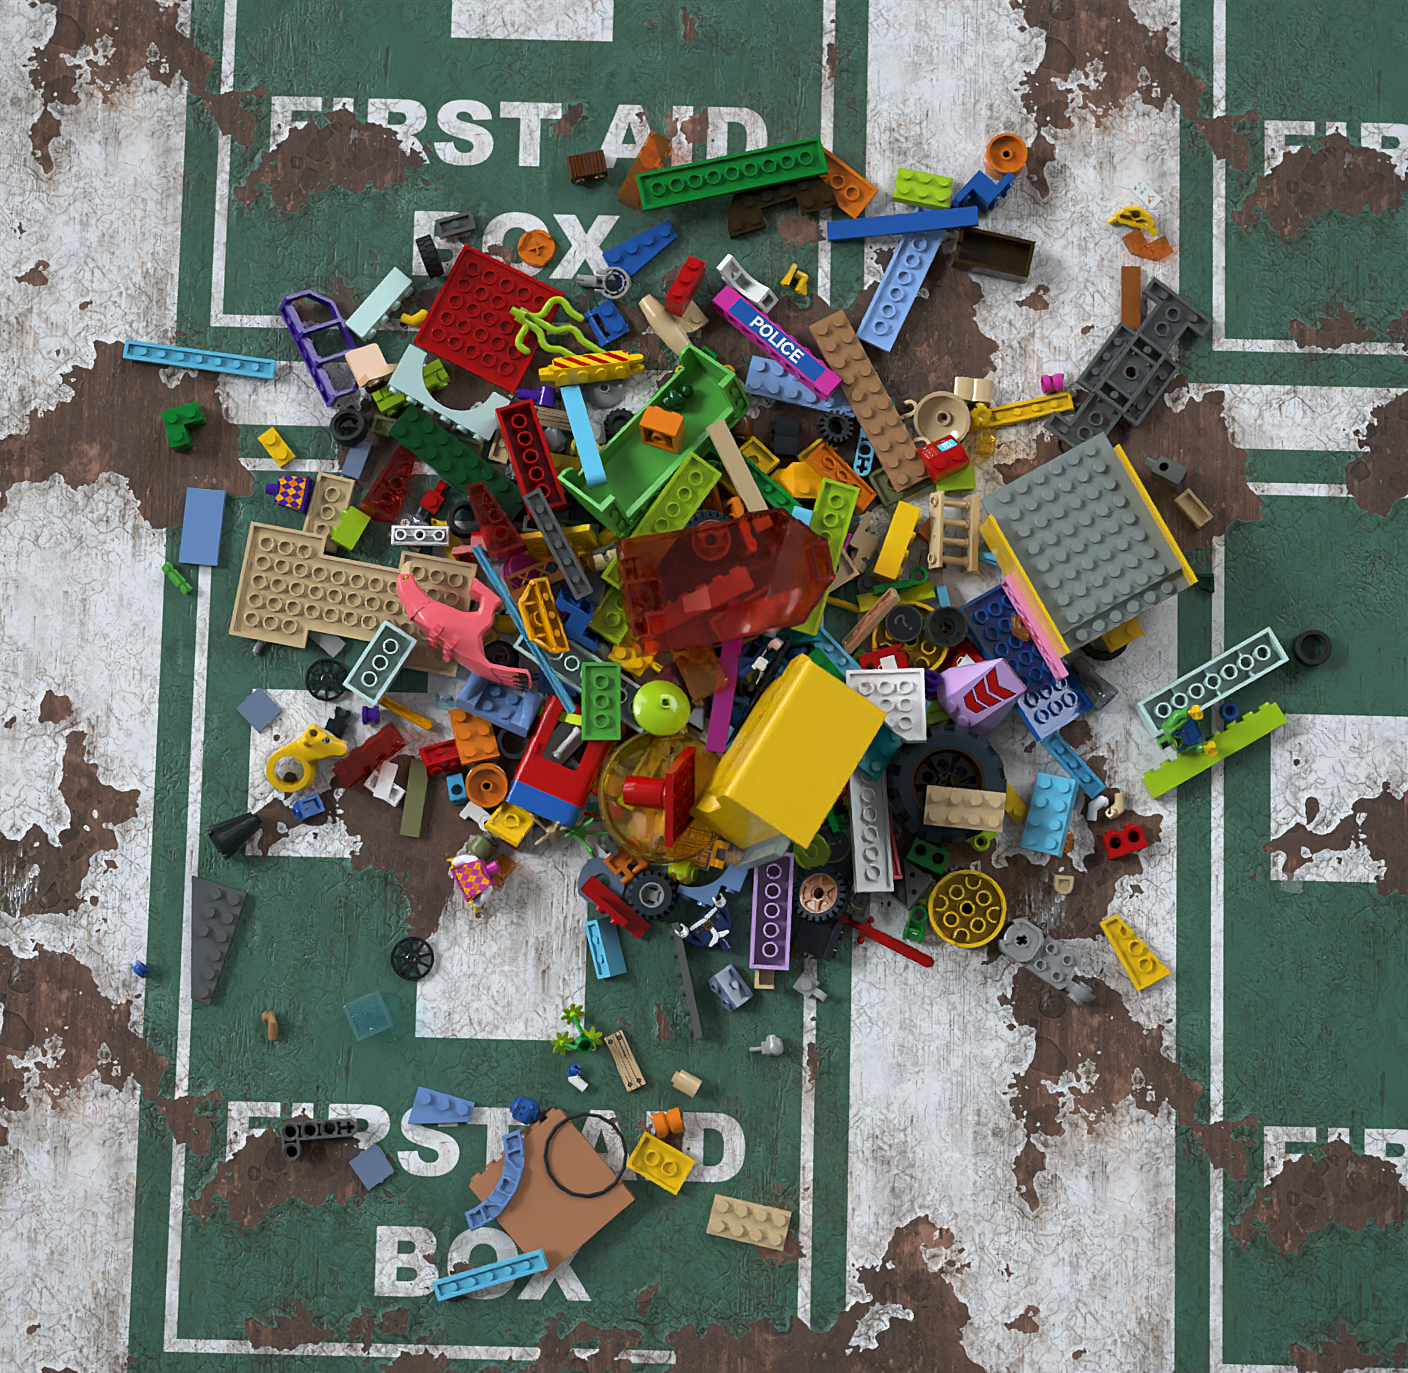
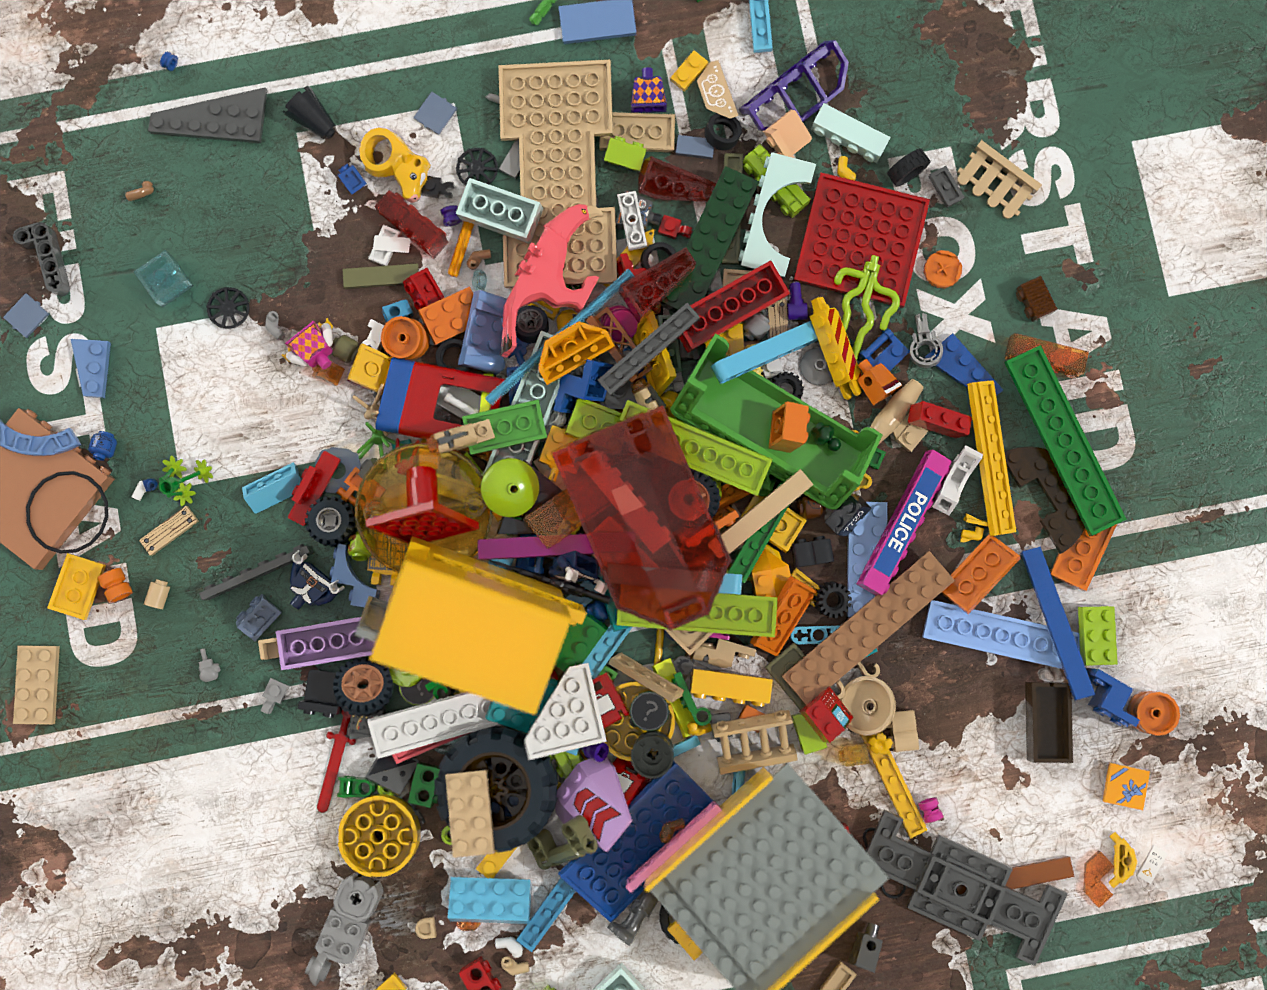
camera: 80 degrees right, 0 degrees up
none -> light grey arm [265,311,284,340]
none -> tan plate [426,419,495,455]
none -> medium nougat arm [467,249,491,270]
none -> olive piece [527,815,598,870]
none -> yellow arm [687,721,712,736]
none -> tan sticker [697,60,739,118]
none -> black brick [825,494,871,536]
none -> orange torso [858,359,902,405]
none -> orange plate [941,534,1021,614]
none -> tan fence [957,140,1042,219]
none -> yellow plate [967,380,1016,536]
none -> light orange tile [1102,763,1150,810]

